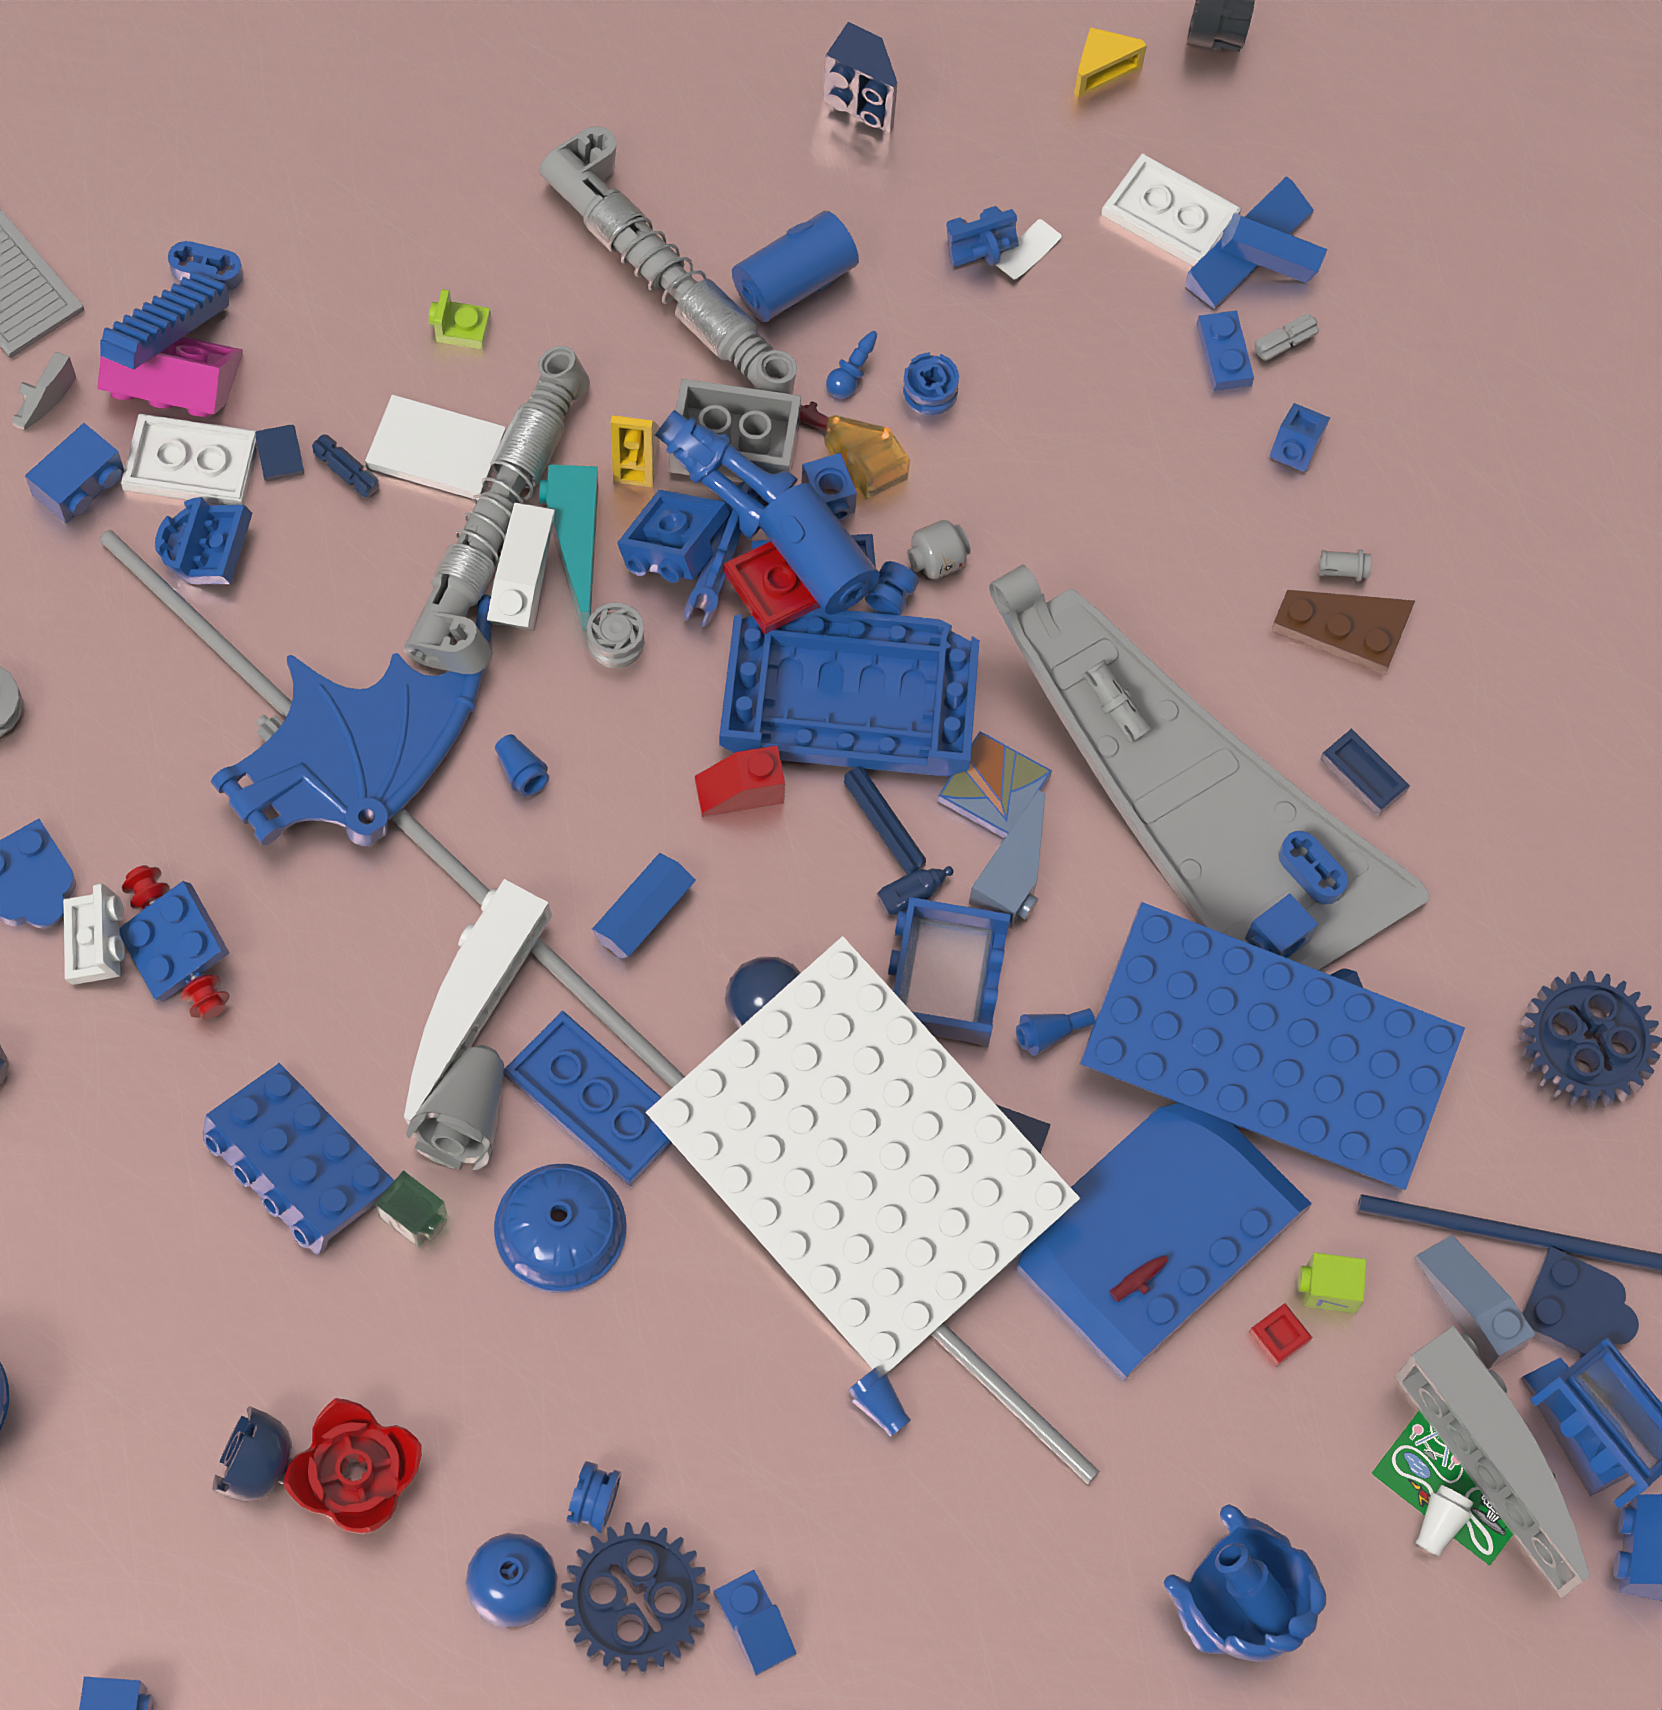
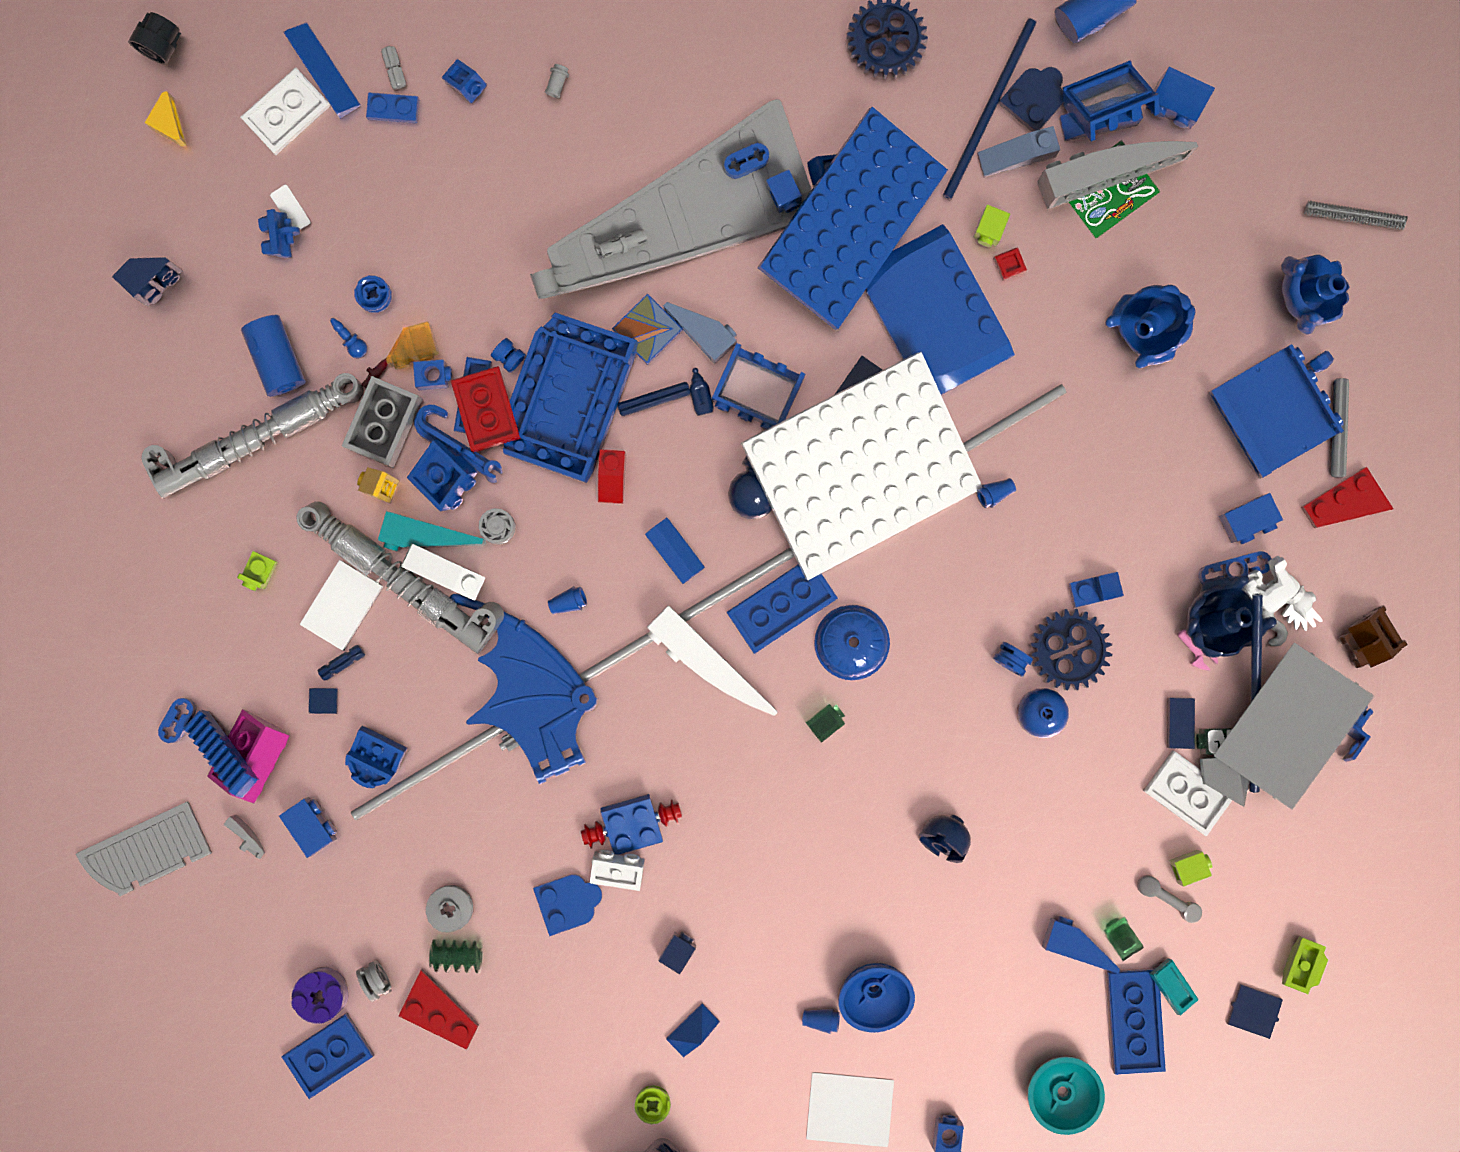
camera: 75 degrees left, 20 degrees up
white tile [121,414,257,505] -> none
blue bracket [203,1063,396,1255] -> none
red brick [284,1398,422,1534] -> none
light grey cone [406,1045,504,1170] -> none
blue piece [655,410,798,539] -> none
blue piece [758,483,880,615] -> none
light grey head [907,520,971,579] -> none
blue cone [1016,1008,1095,1056] -> none
dark red helmet [1109,1255,1169,1303] -> none
blue piece [1221,213,1328,283] -> none
reddish brown wing [1271,590,1415,675] -> none
dark blue tile [1320,728,1410,816] -> none
white cone [1415,1485,1473,1557] -> none

